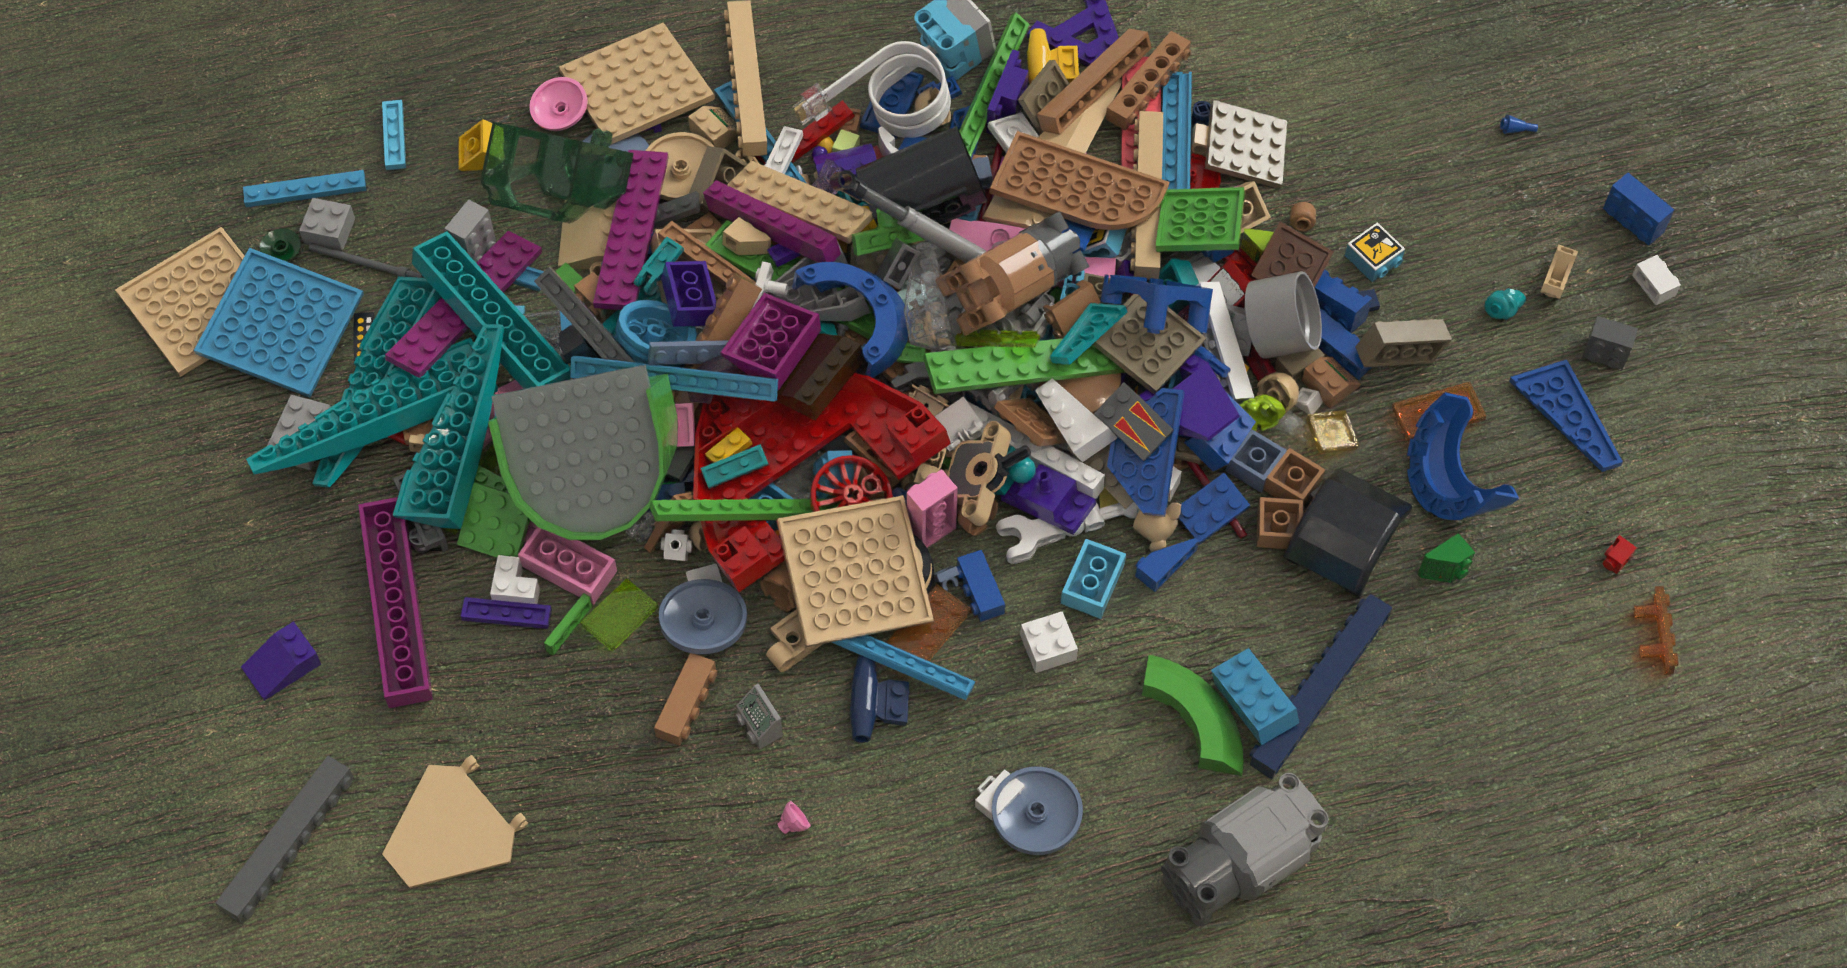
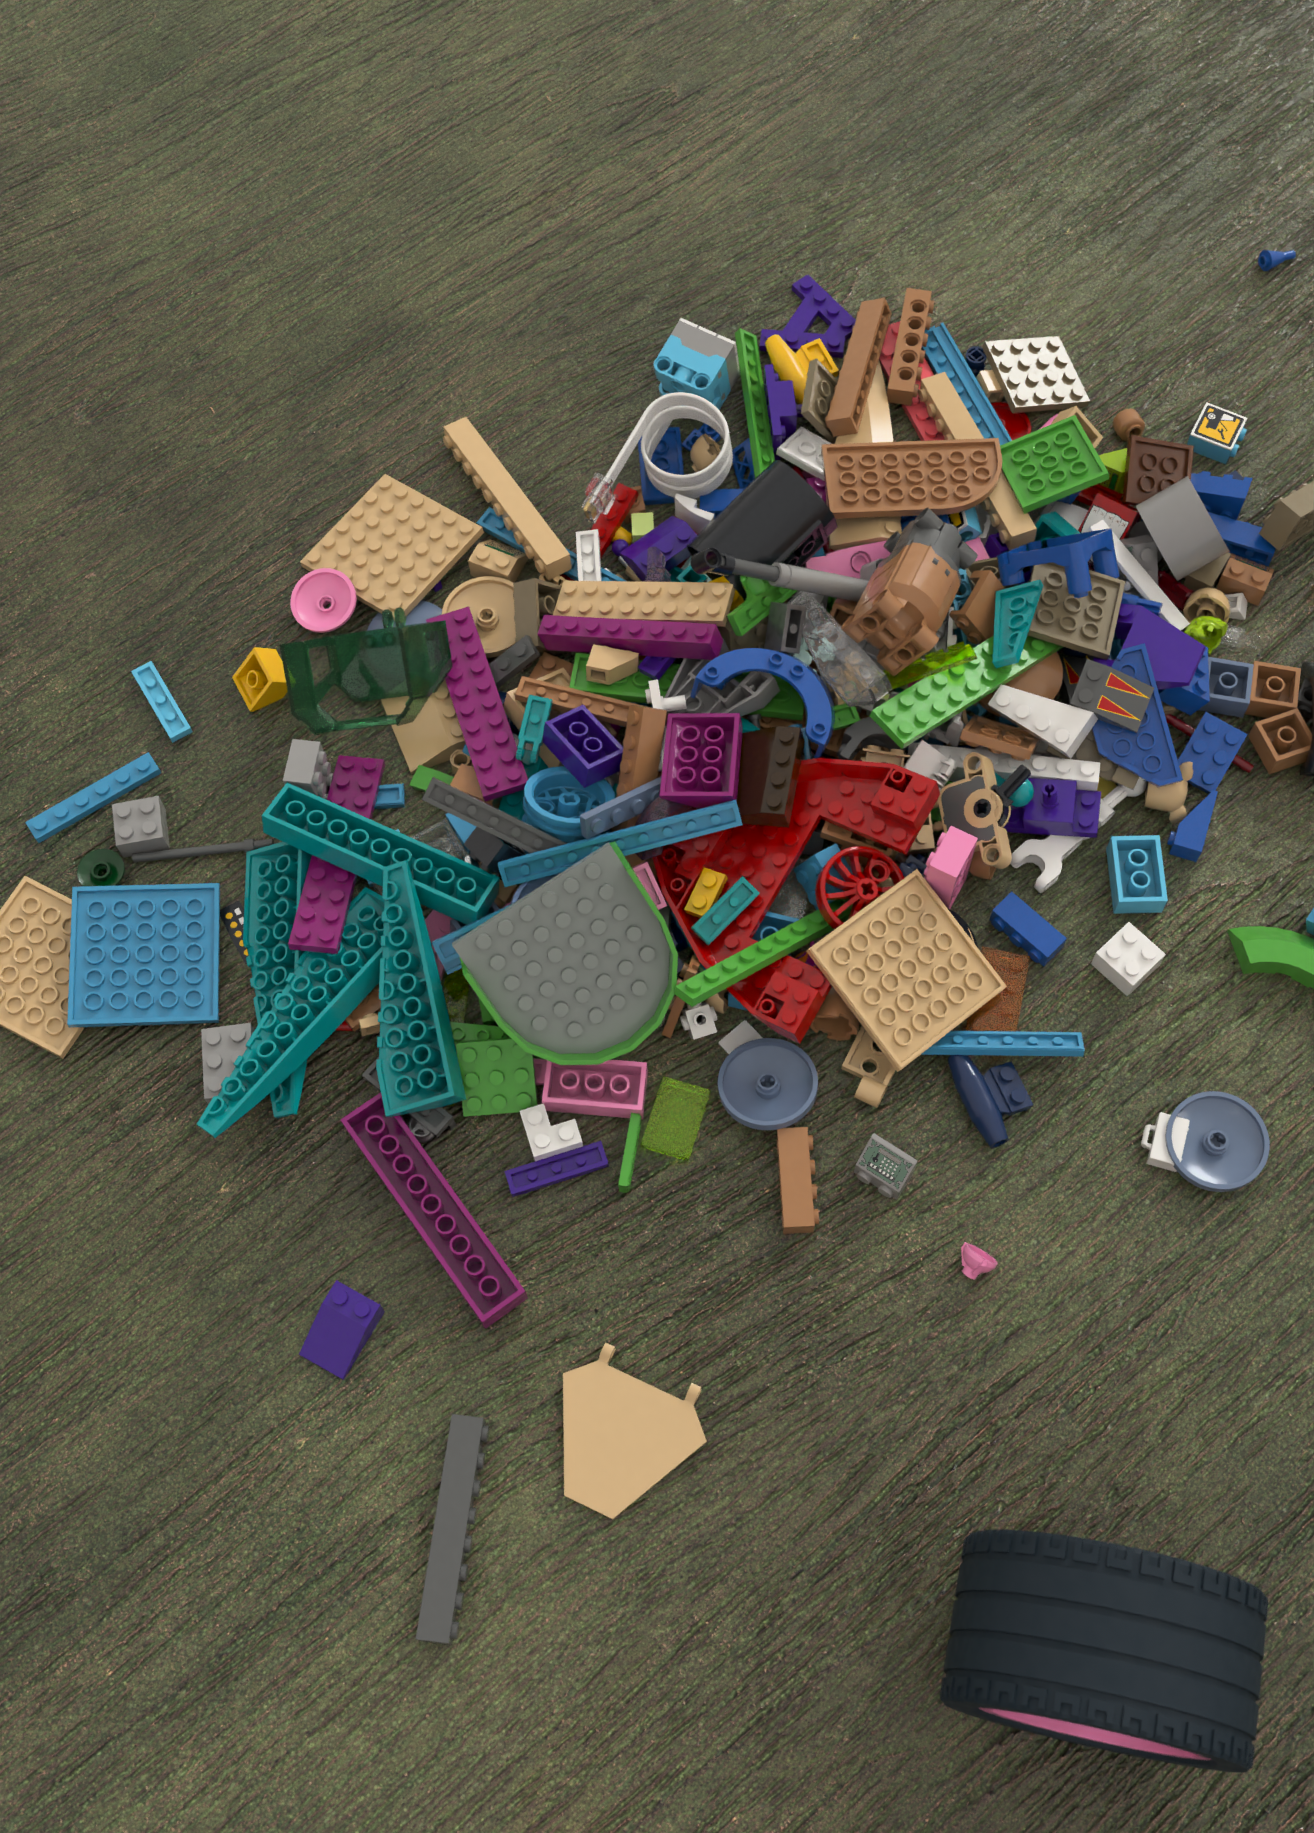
camera: 20 degrees left, 5 degrees up
sand blue tile [934,566,959,591] -> none
clear yellow tile [1306,410,1359,454] -> none

